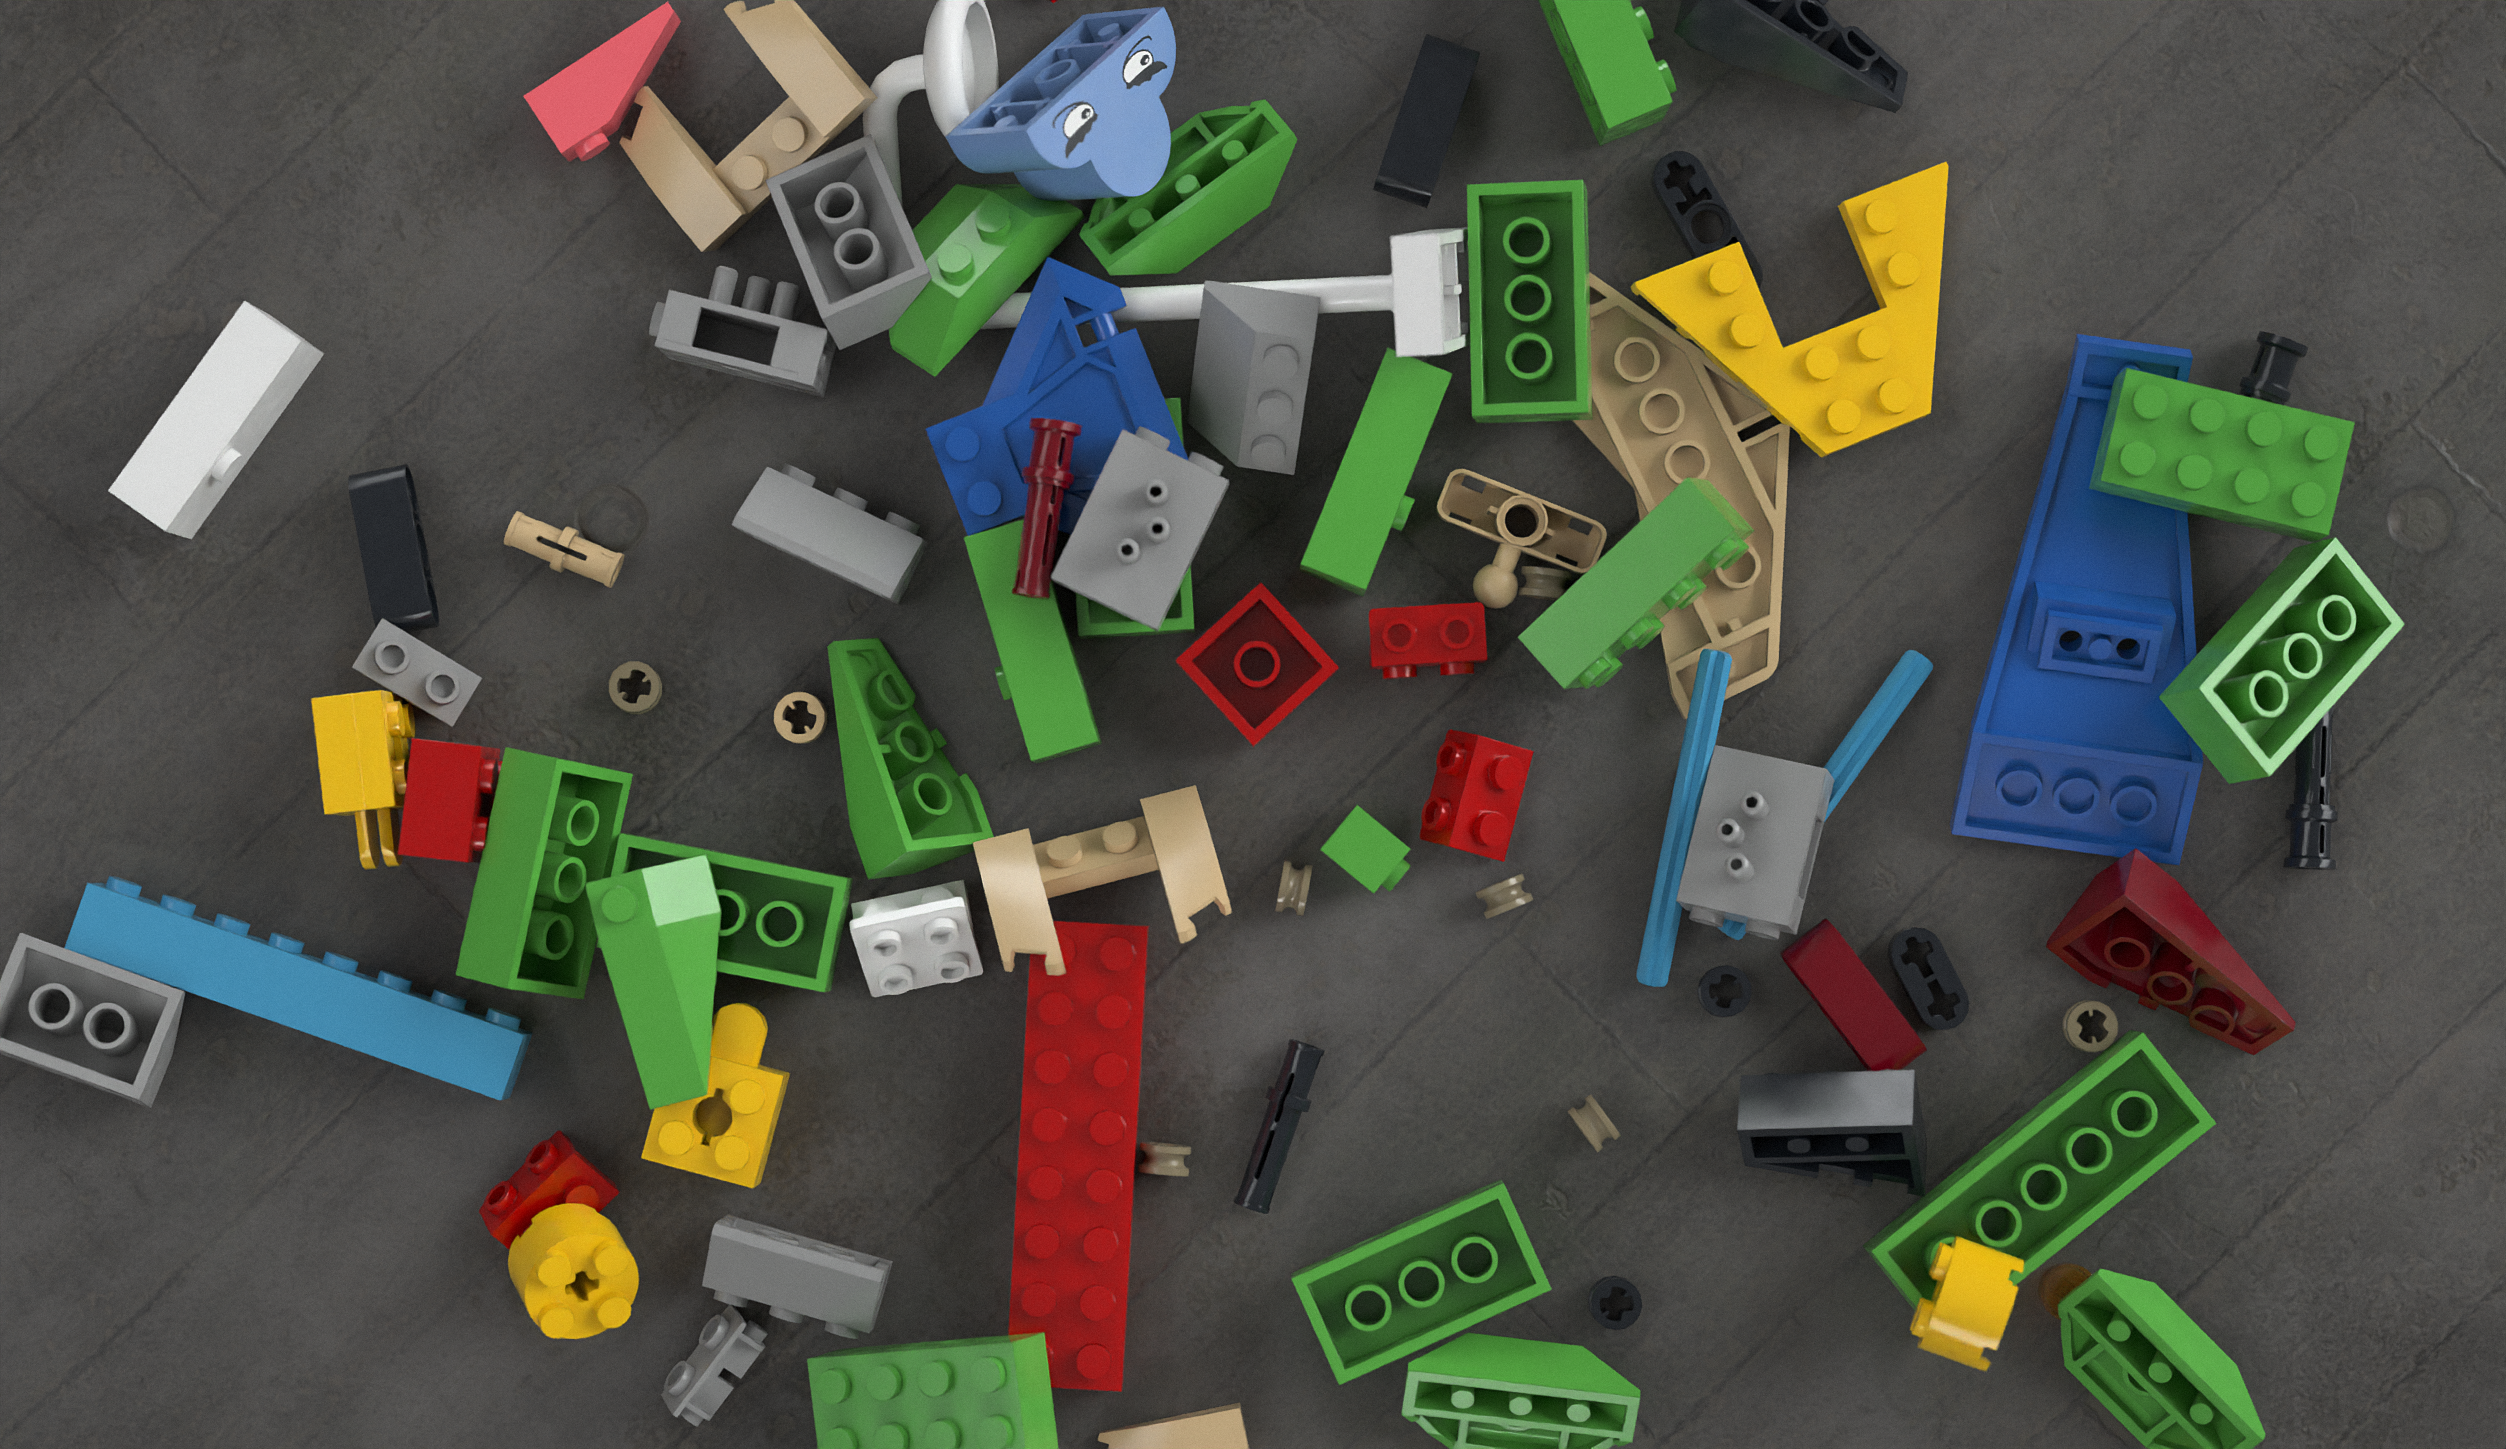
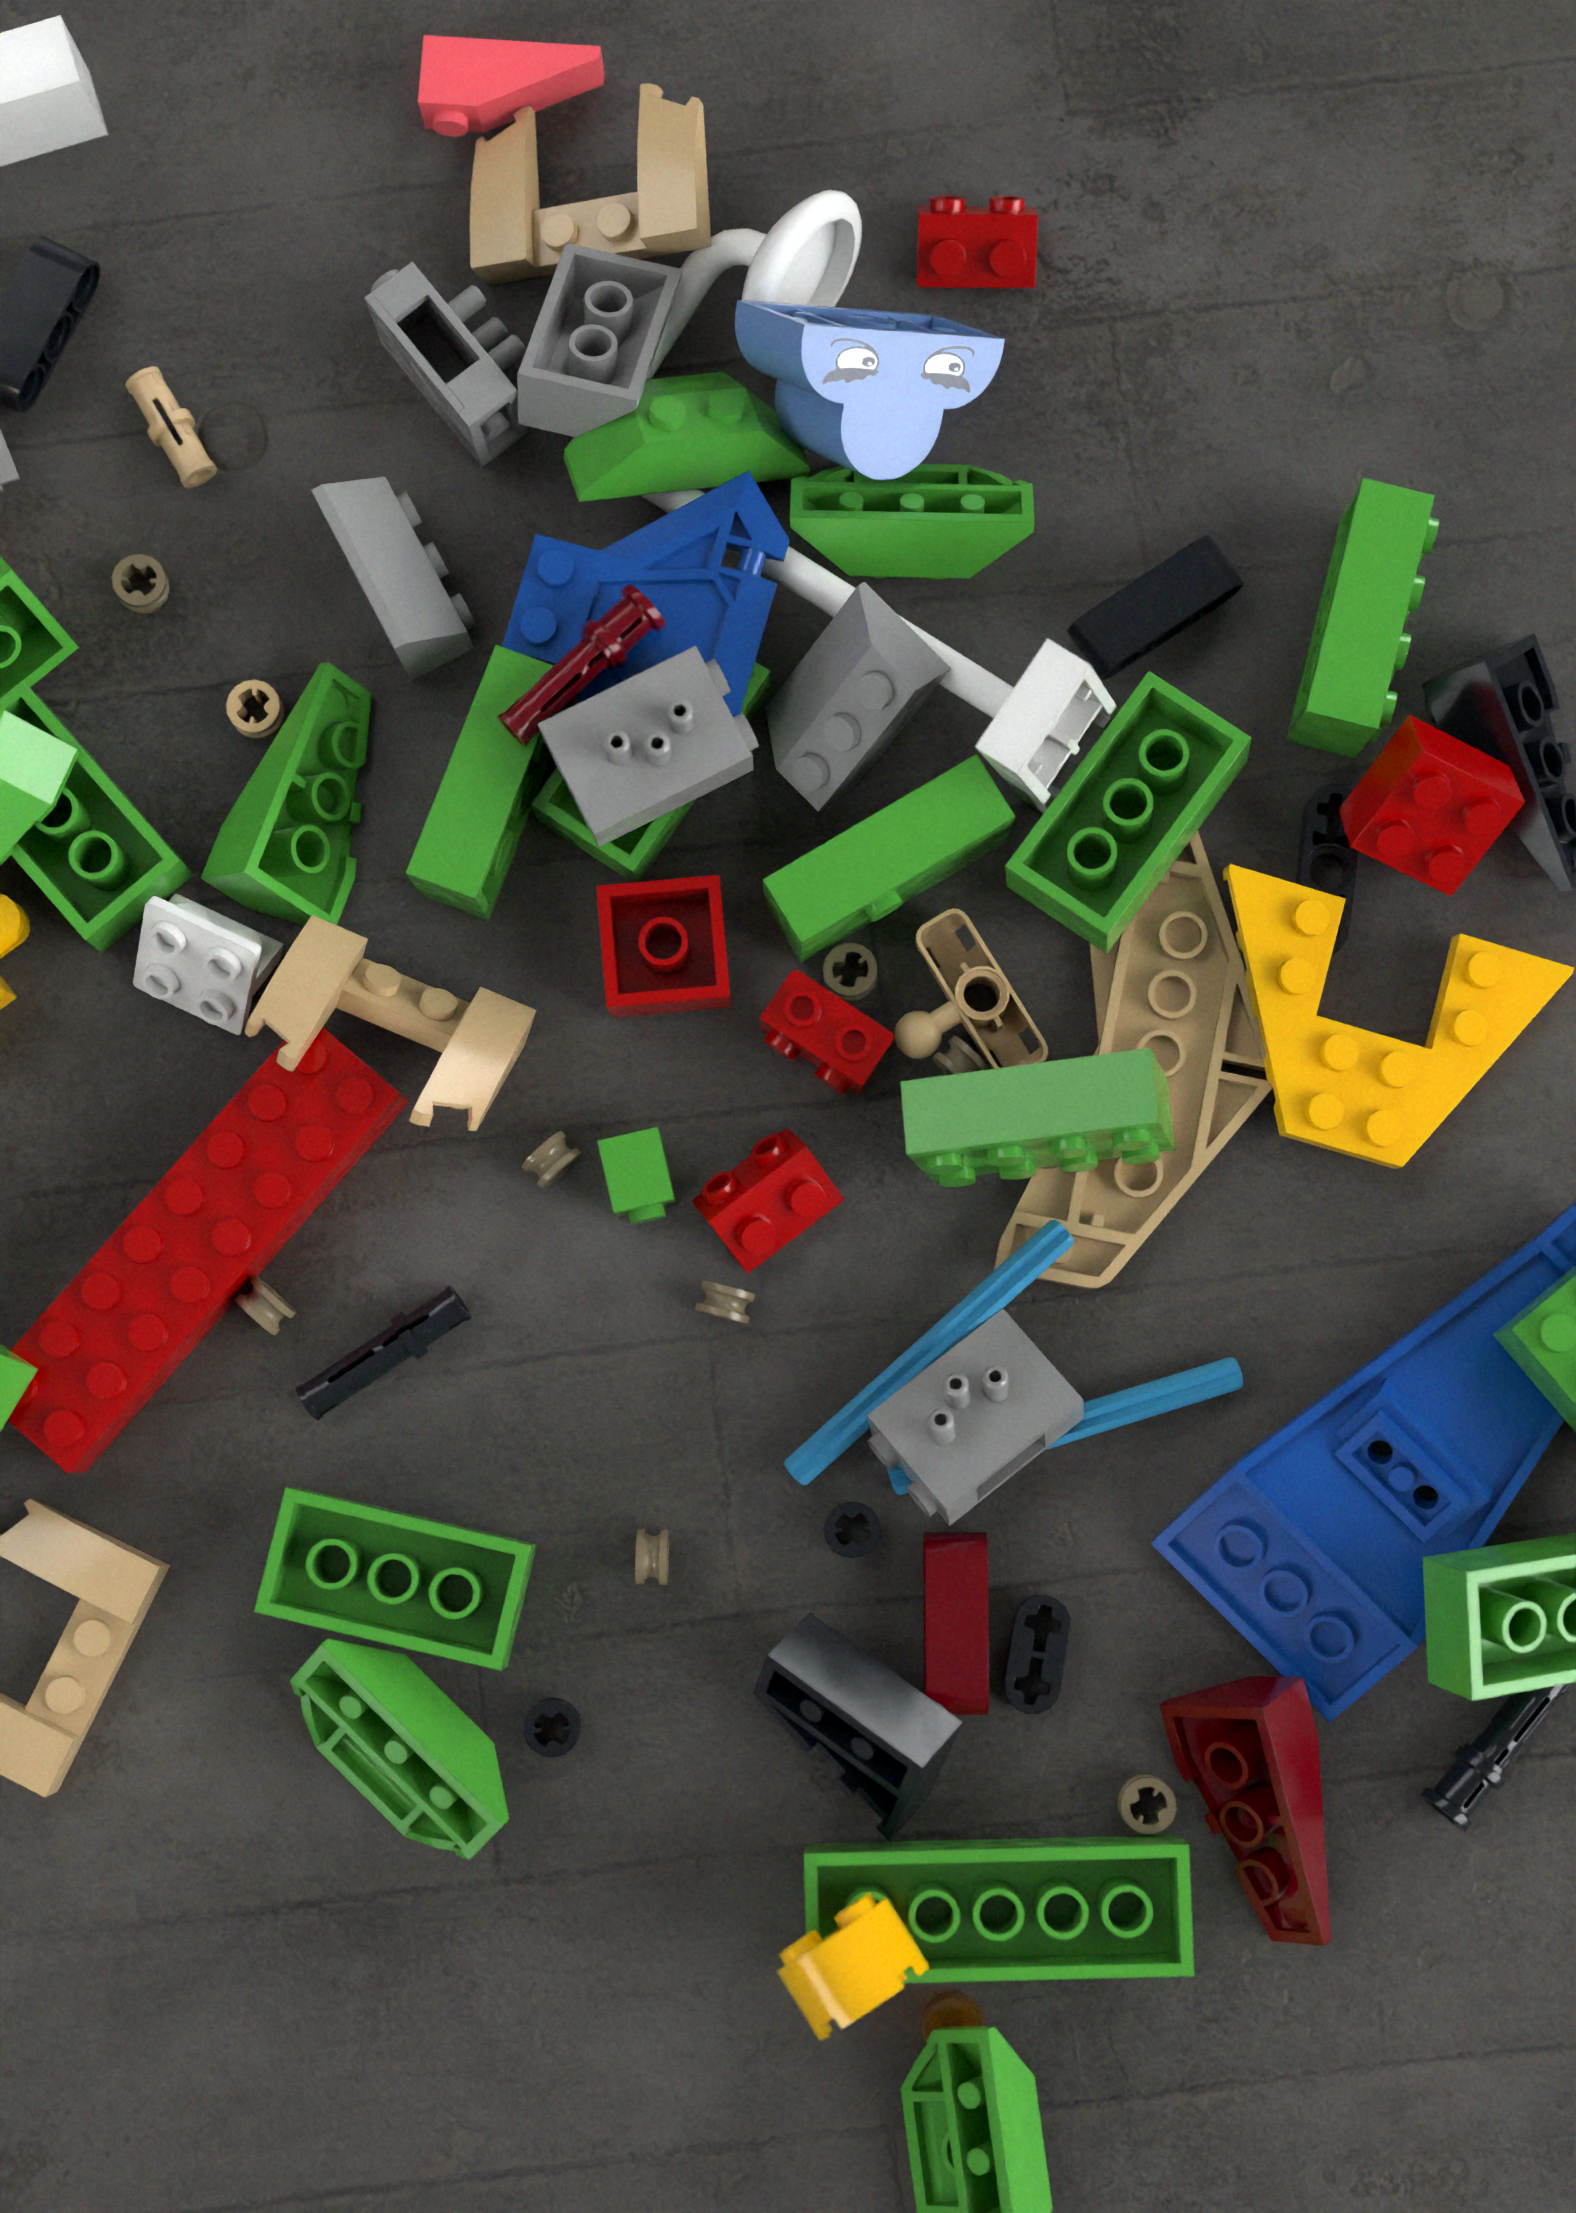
camera: 40 degrees right, 5 degrees down
none -> dark tan bush [823,943,877,1001]
none -> red brick [1338,715,1525,897]

